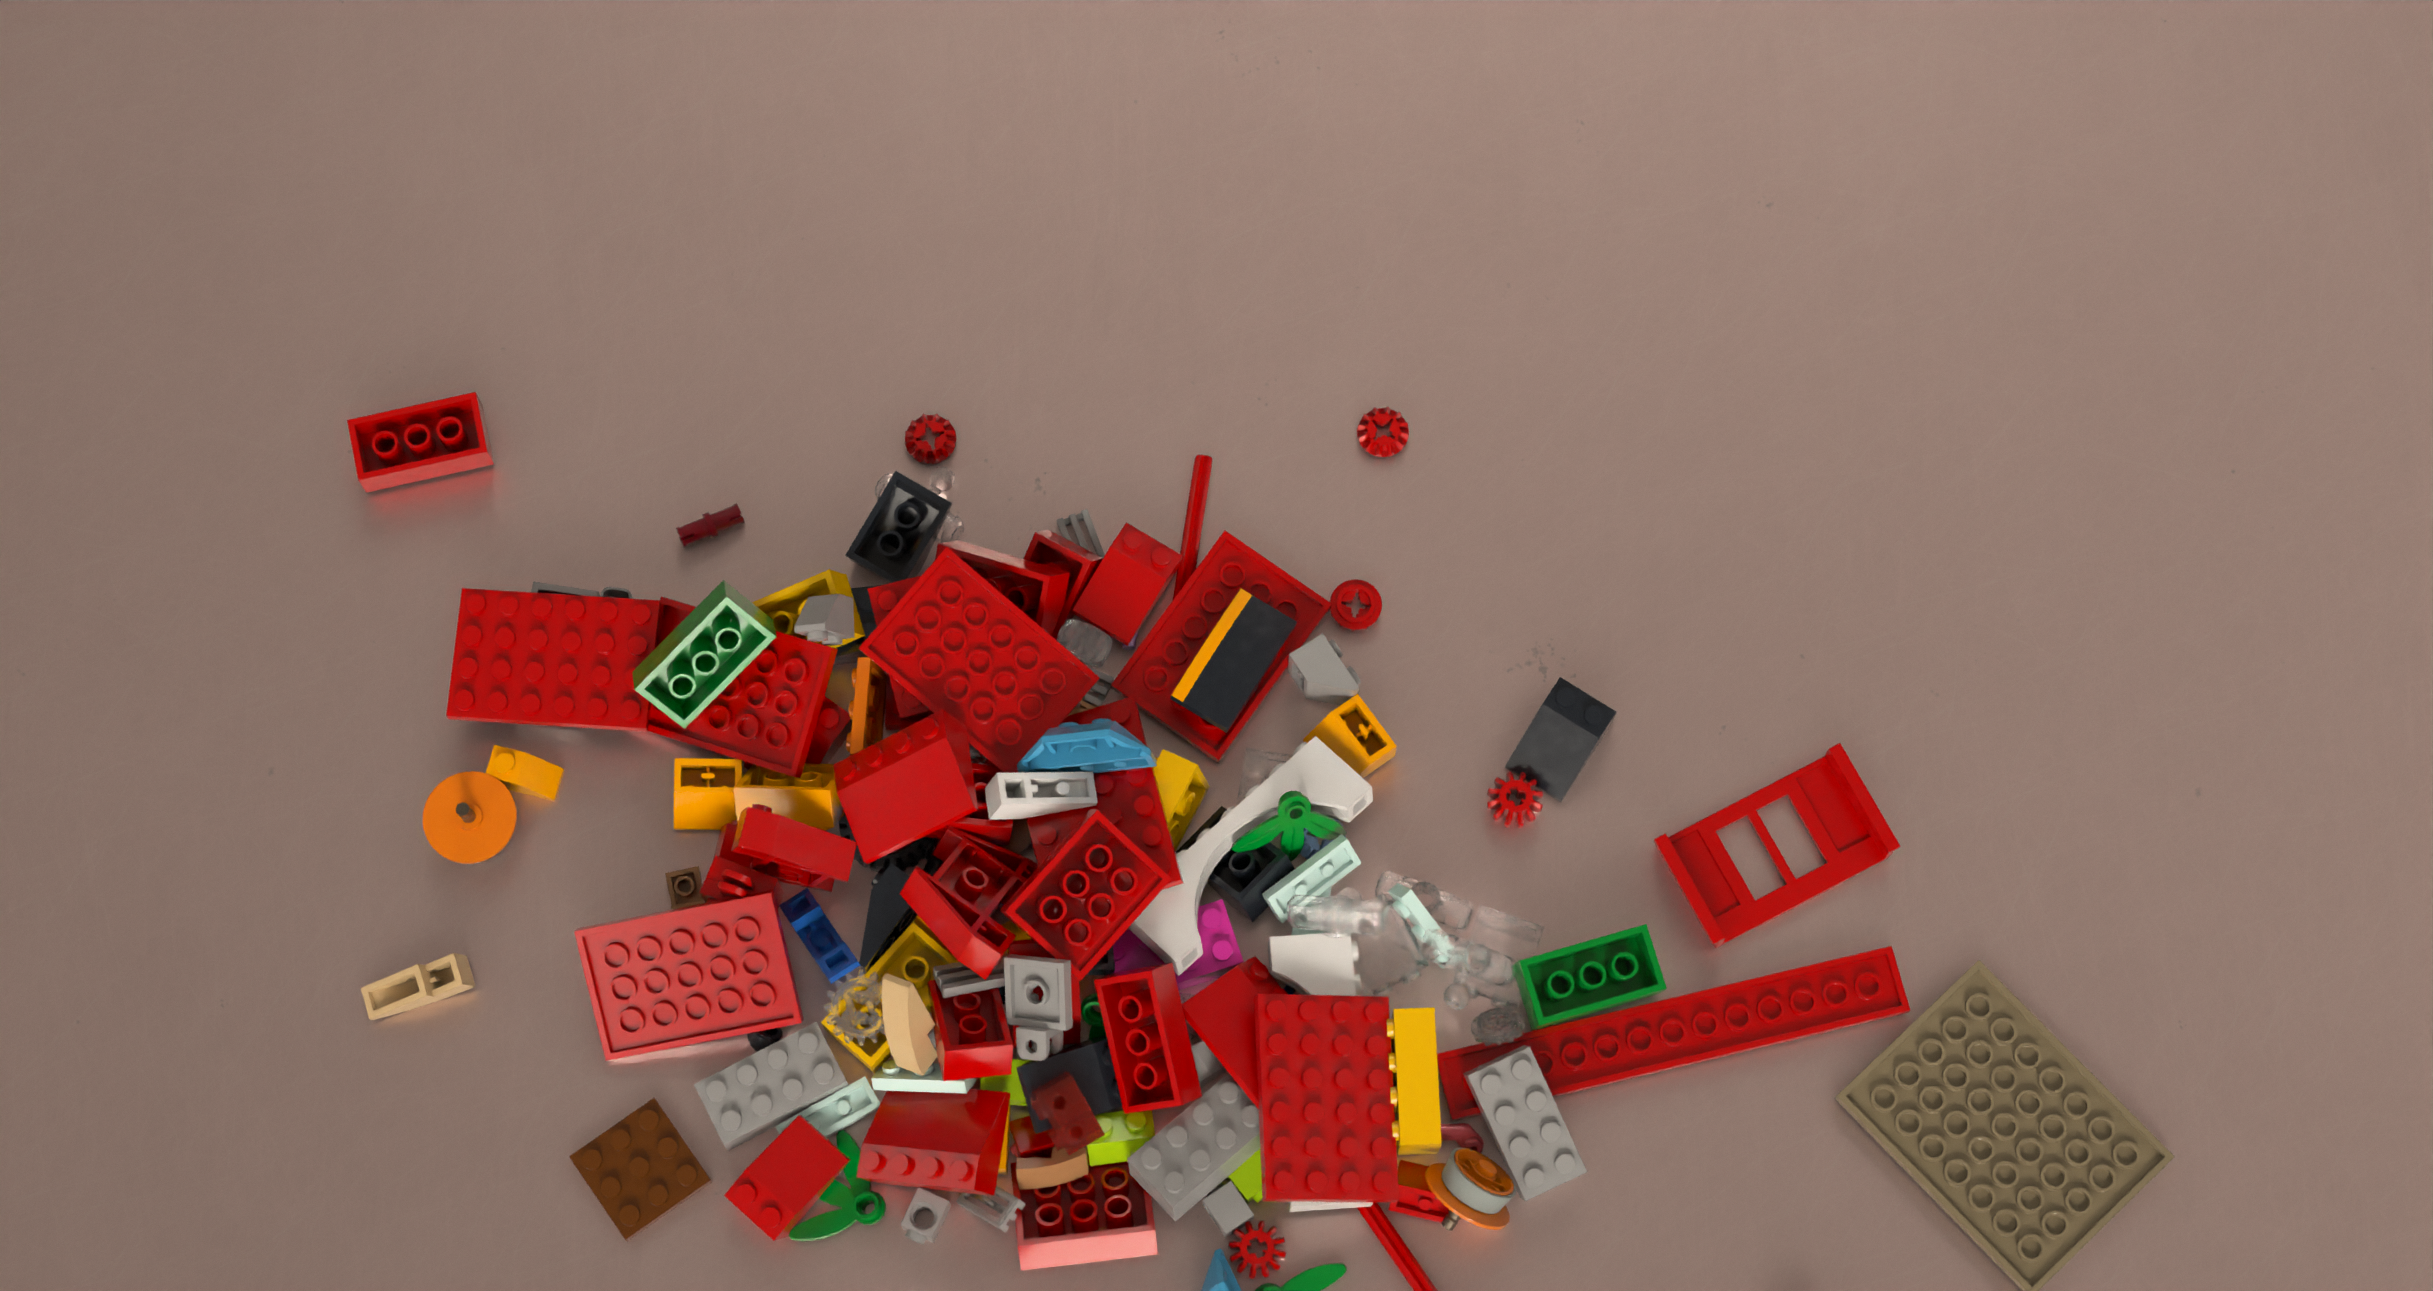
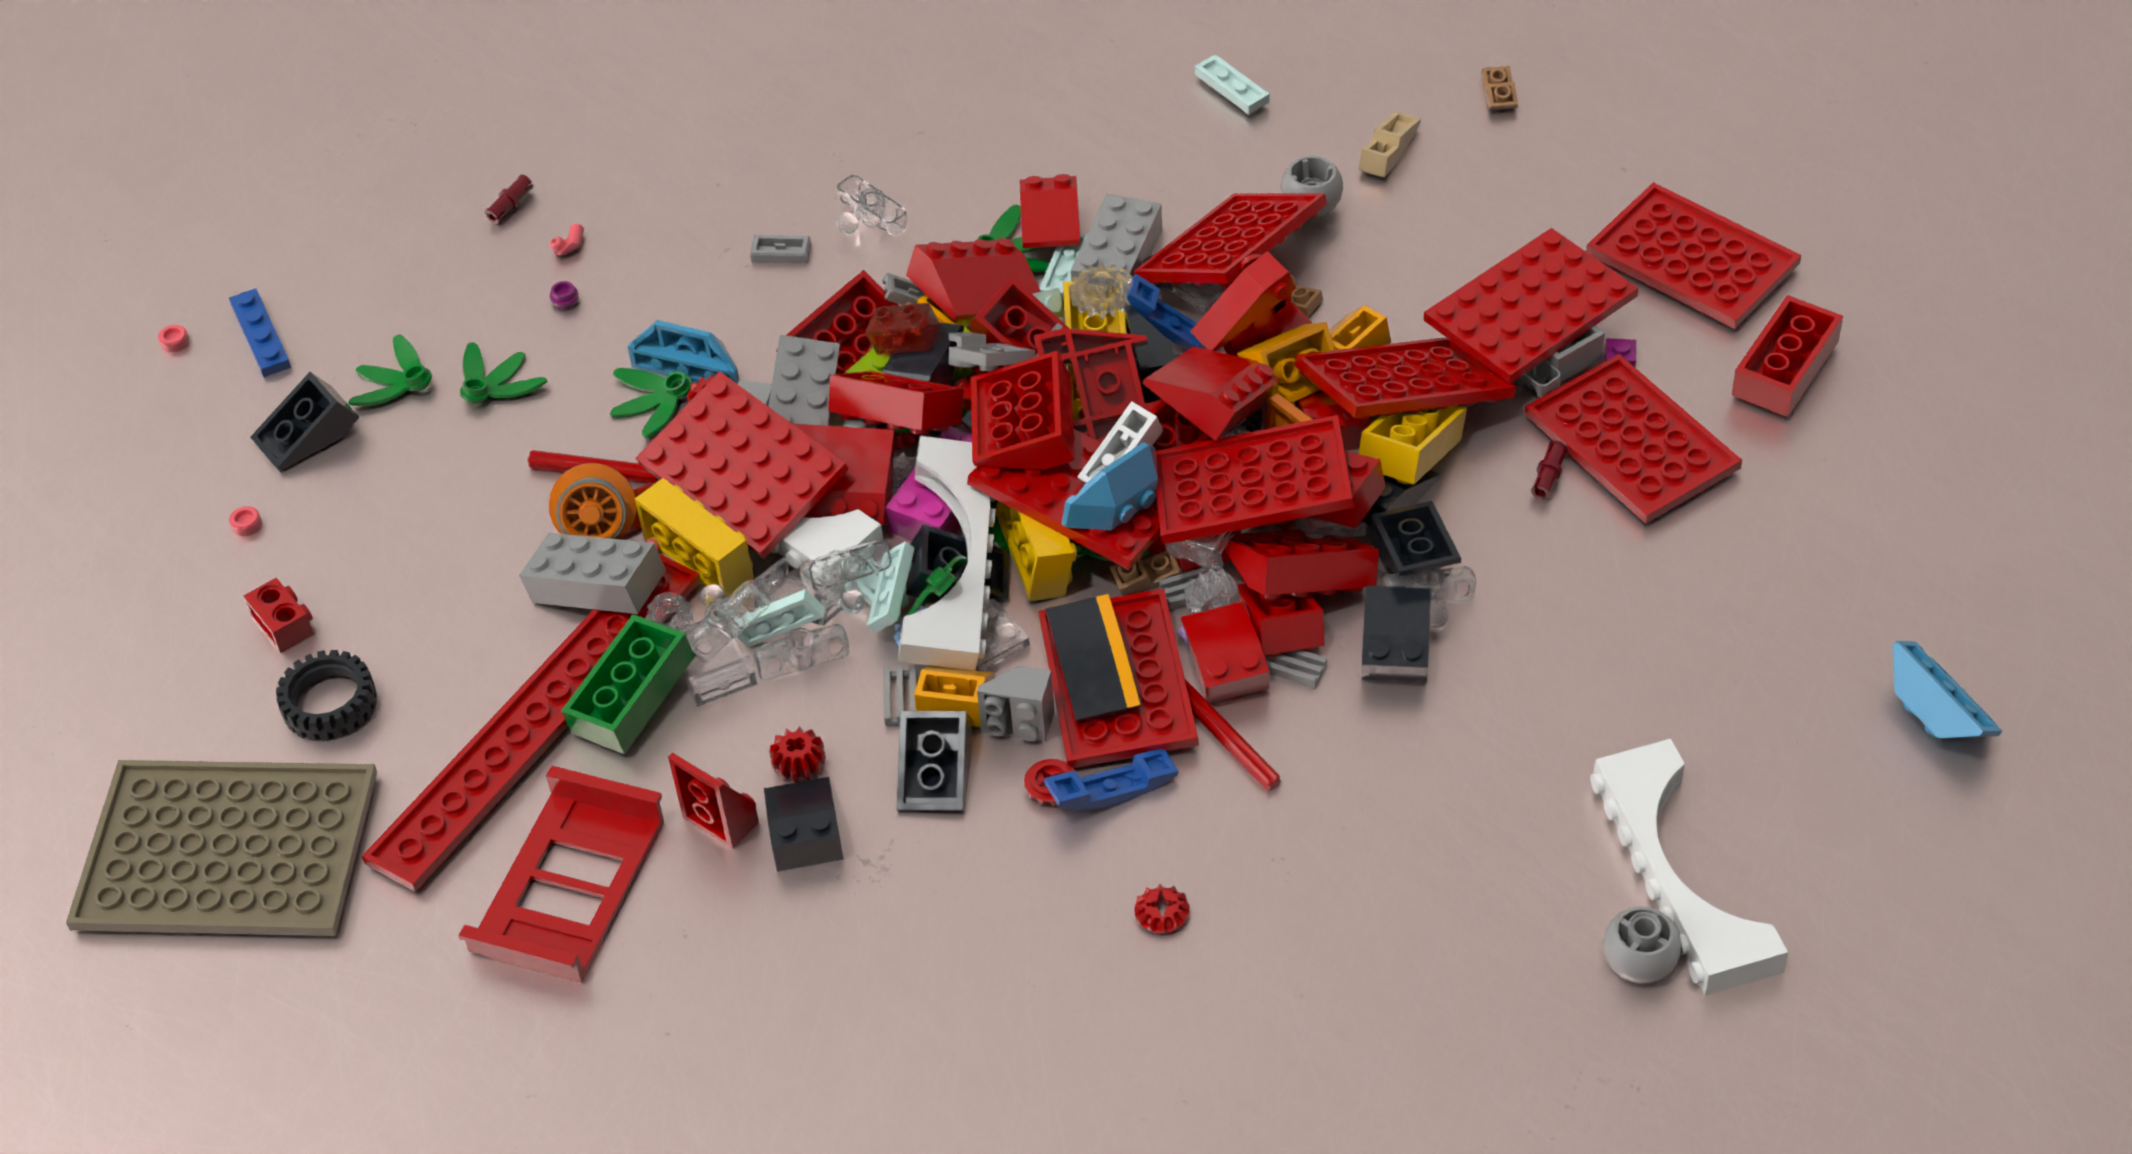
camera: 140 degrees right, 25 degrees down
orange piece [423,771,517,864] -> none
light orange slope [486,745,564,801] -> none
reddish brown plate [569,1098,712,1242] -> none
green brick [632,580,776,729] -> none
light grey slope [794,594,855,645] -> none
tan slope [882,973,937,1076] -> none
red gear [905,413,957,464] -> none
none -> black tyre [276,650,377,741]
none -> red slope [668,752,759,849]
none -> light grey tile [883,665,917,725]
none -> black slope [896,711,972,811]
none -> blue slope [1044,750,1179,809]
none -> light aqua plate [1194,54,1270,114]
none -> light grey wheel [1281,156,1343,218]
none -> black slope [1362,586,1431,682]
none -> medium nougat slope [1481,66,1518,110]
none -> red plate [1524,354,1742,524]
none -> red plate [1586,182,1801,329]
none -> white arch [1590,738,1788,995]
none -> light grey wheel [1603,906,1681,984]
none -> magenta plate [1605,338,1636,368]
none -> dark azure wedge [1892,641,2002,739]

